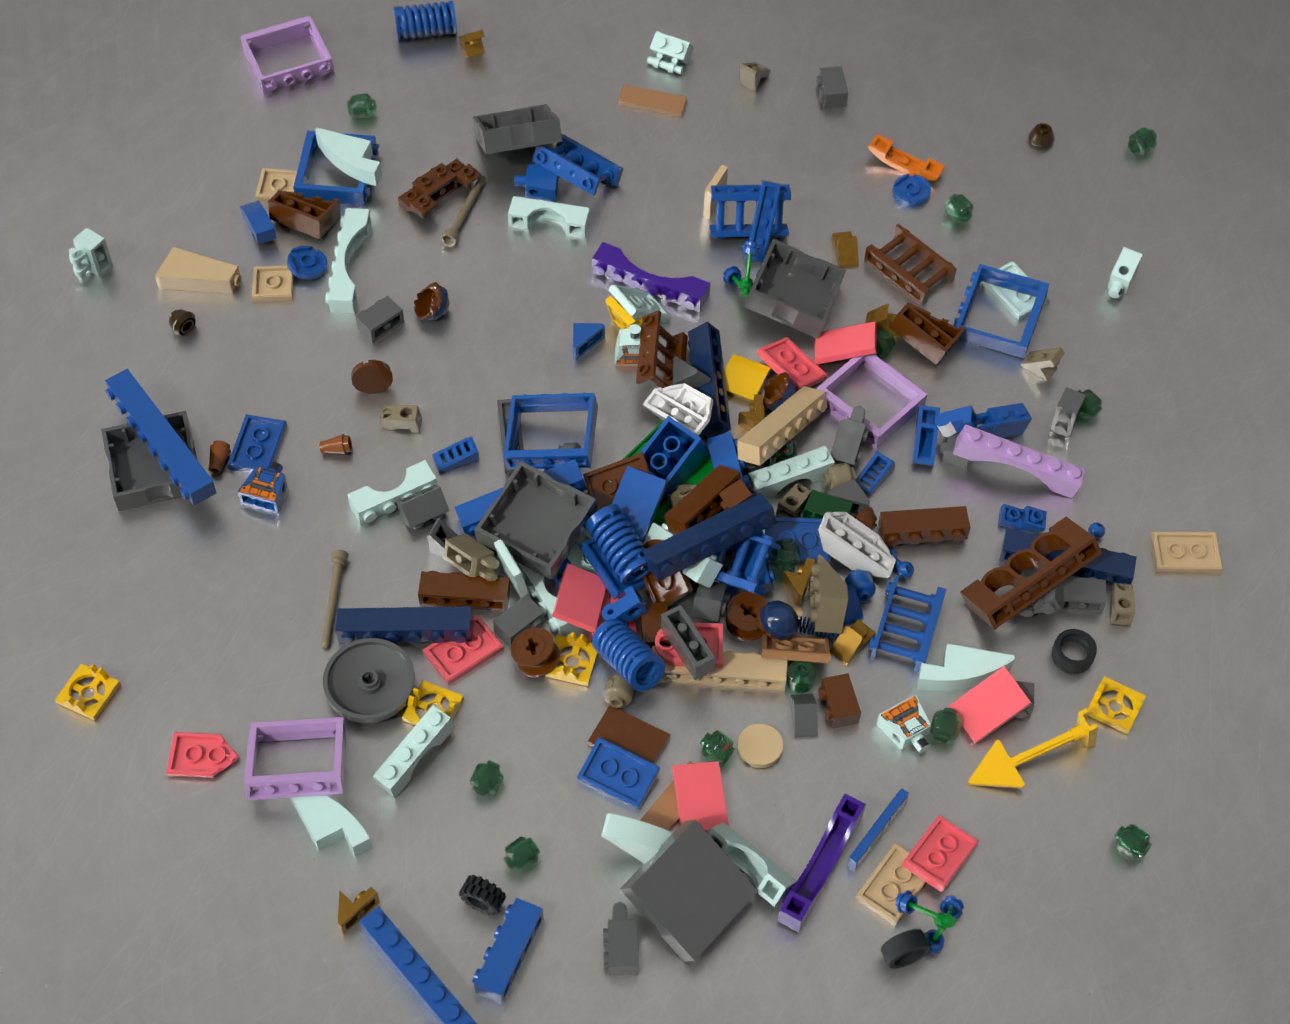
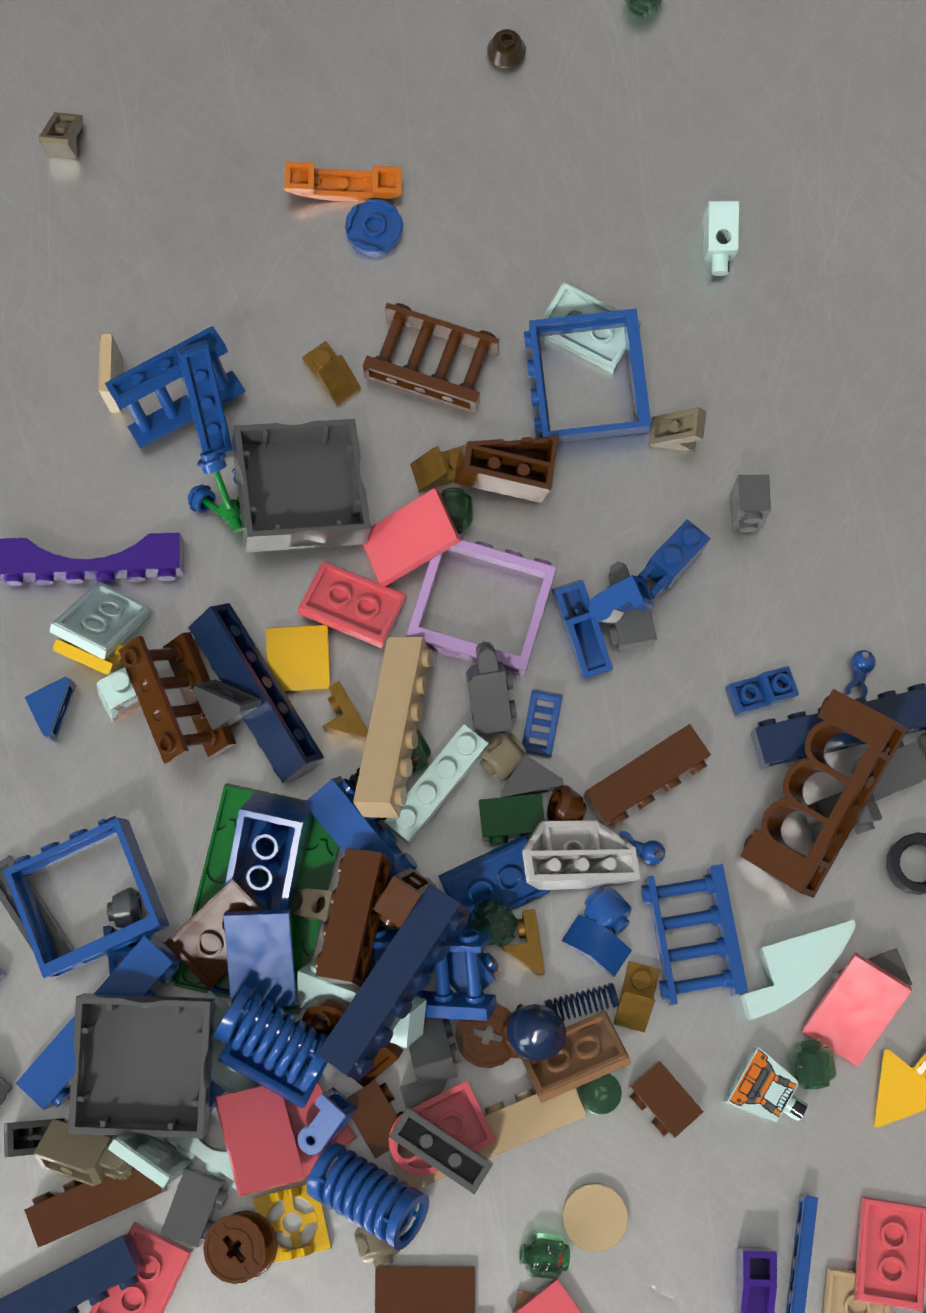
camera: 25 degrees left, 20 degrees up
white wedge [642,383,713,436] -> none
reddish brown hair [763,372,797,411] -> none
dark tan leg [775,483,812,518] -> none
dark grey slope [790,694,818,738] -> none
dark tan slope [808,555,848,634] -> none
dark grey brick [816,66,848,108] -> none
clear green head [945,194,974,223] -> none
lavender arch [953,424,1085,498] -> none
clear green head [1078,389,1102,420] -> none

